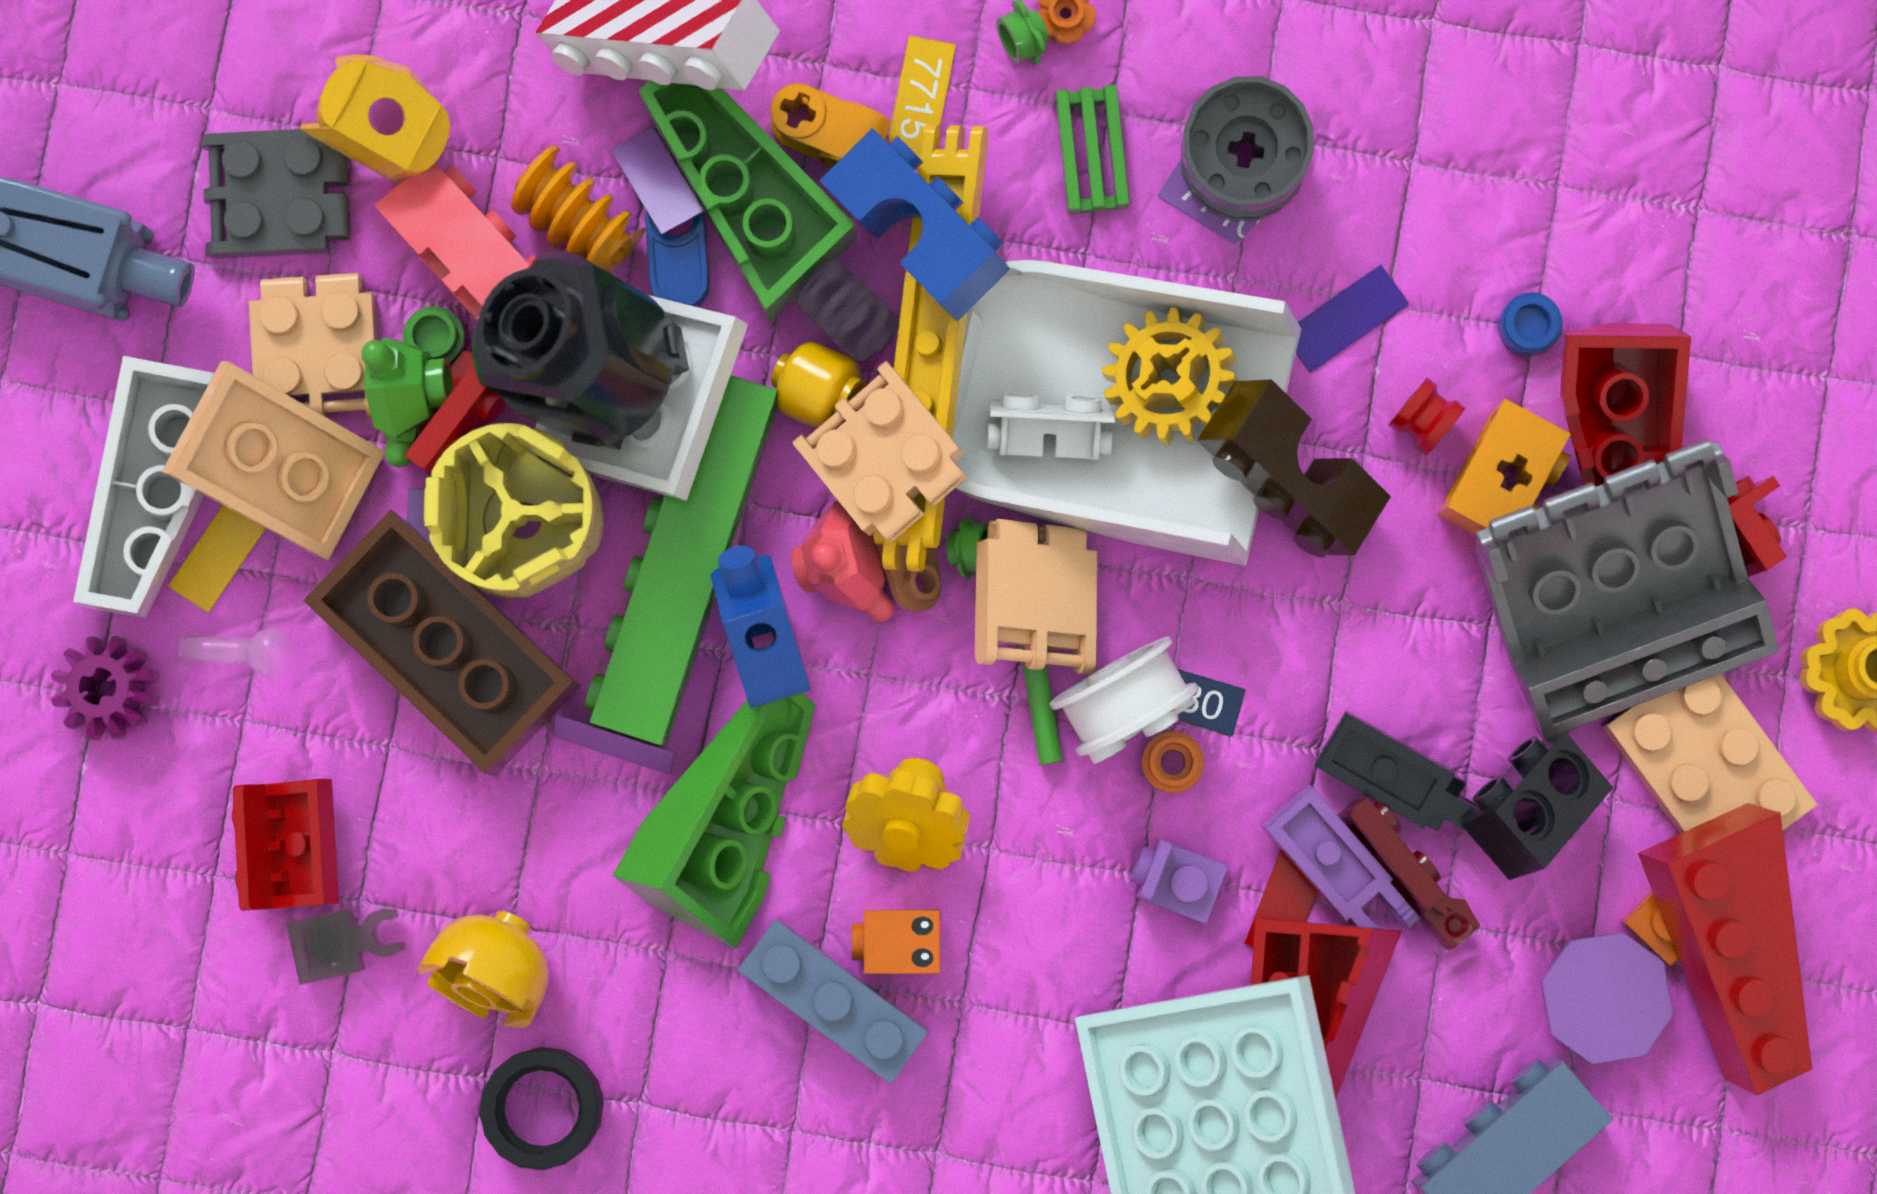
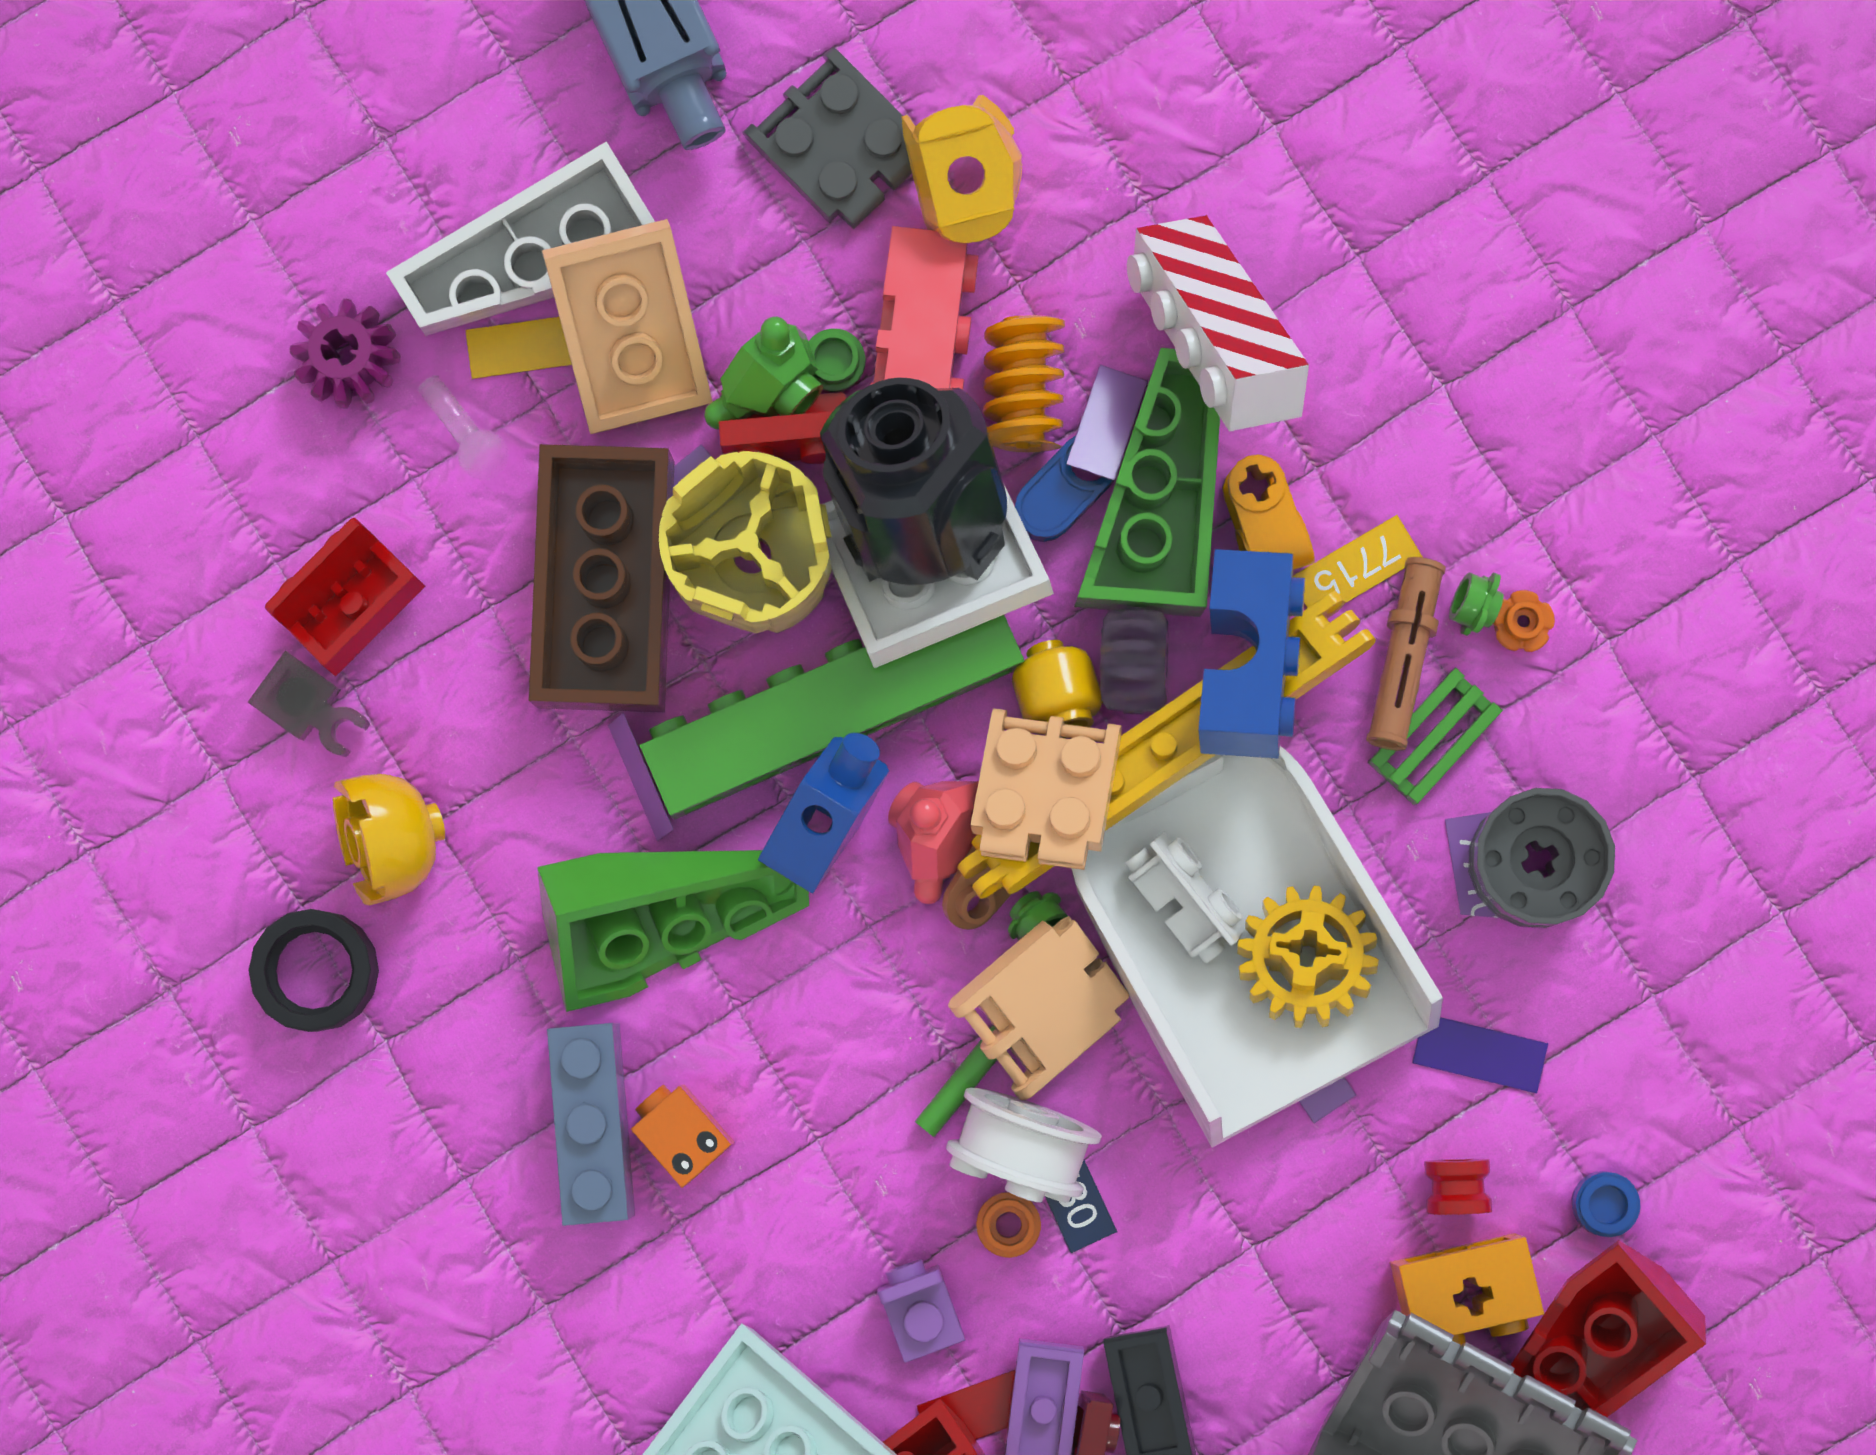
camera: 50 degrees right, 0 degrees up
light nougat plate [249,273,378,417] -> none
yellow plant [842,758,971,872] -> none
dark brown arch [1197,379,1391,558] -> none
none -> nougat pin [1366,557,1446,751]

